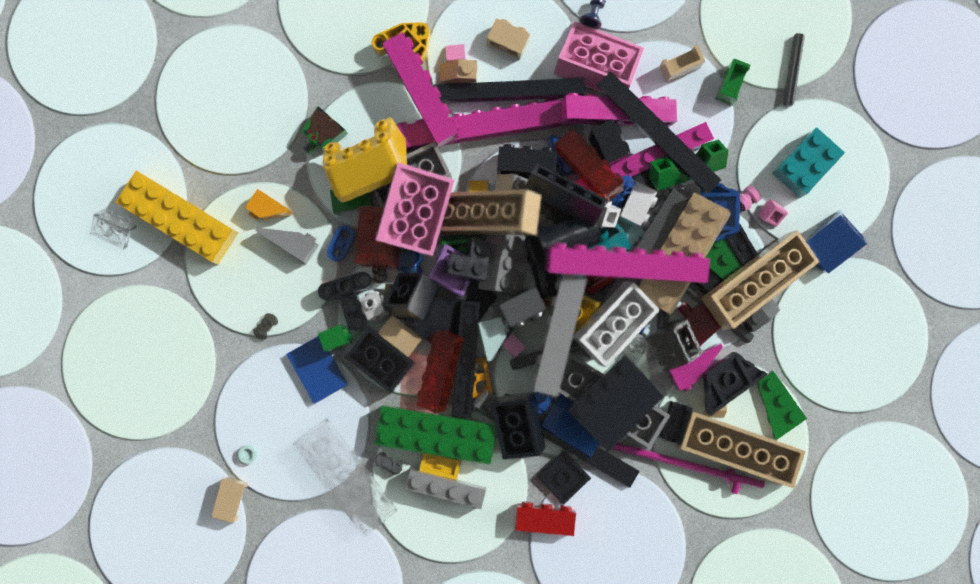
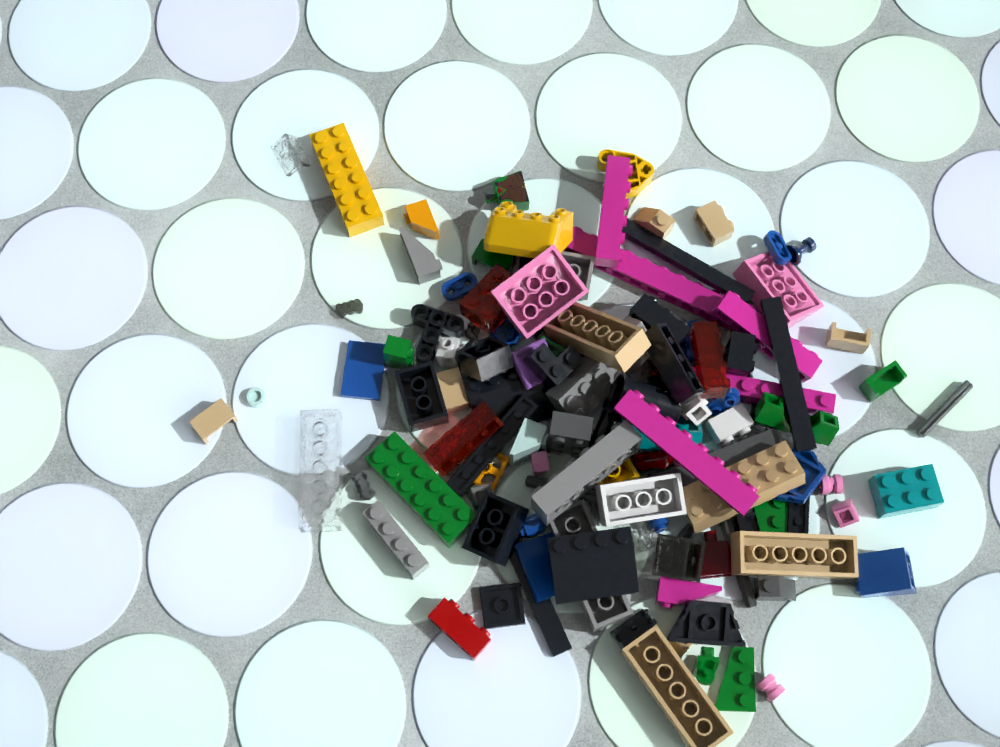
camera: 30 degrees right, 15 degrees down
yellow plate [419,453,462,480] -> none
bright pink slope [446,44,466,62] -> none
dark pink piece [598,443,765,494] -> none
none -> green hips [692,646,719,686]
none -> bright pink wheel [755,673,786,703]
none -> blue plate [763,230,792,265]

